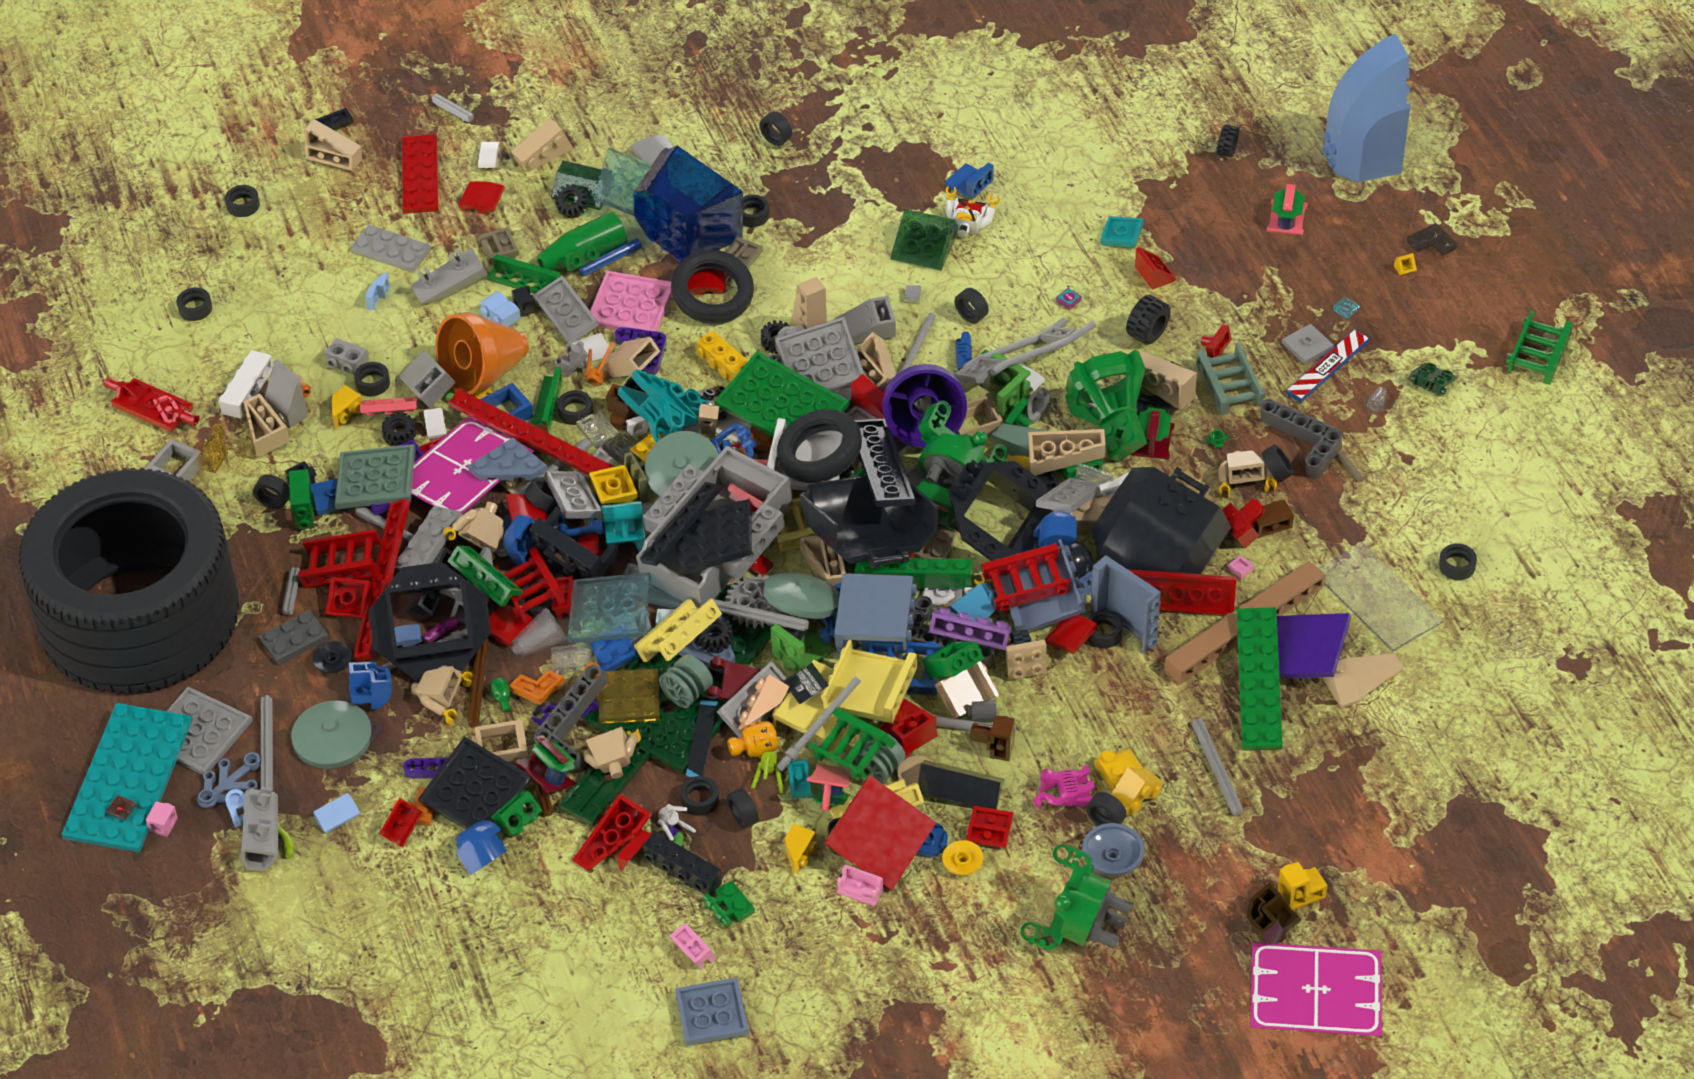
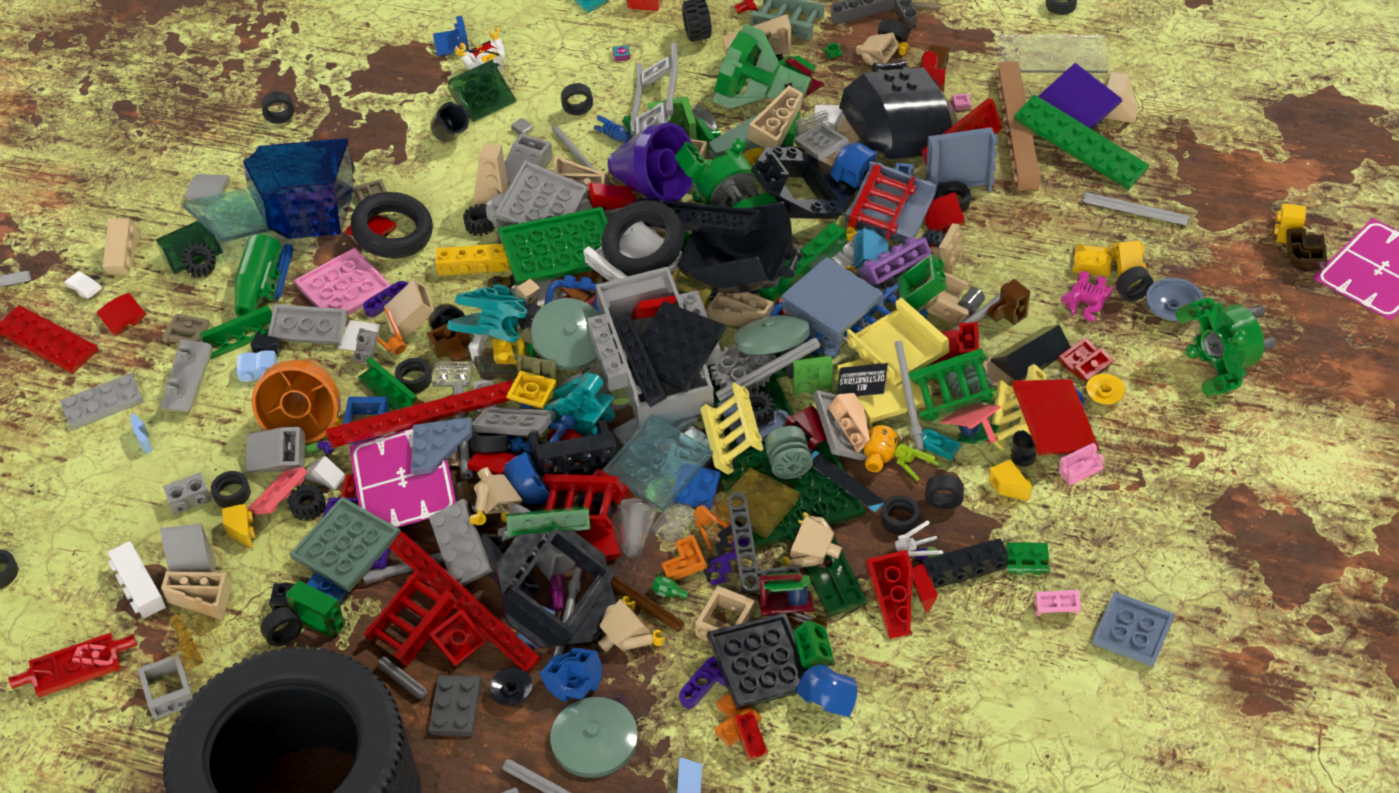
camera: 50 degrees left, 0 degrees up
none -> black cylinder [430,101,470,142]

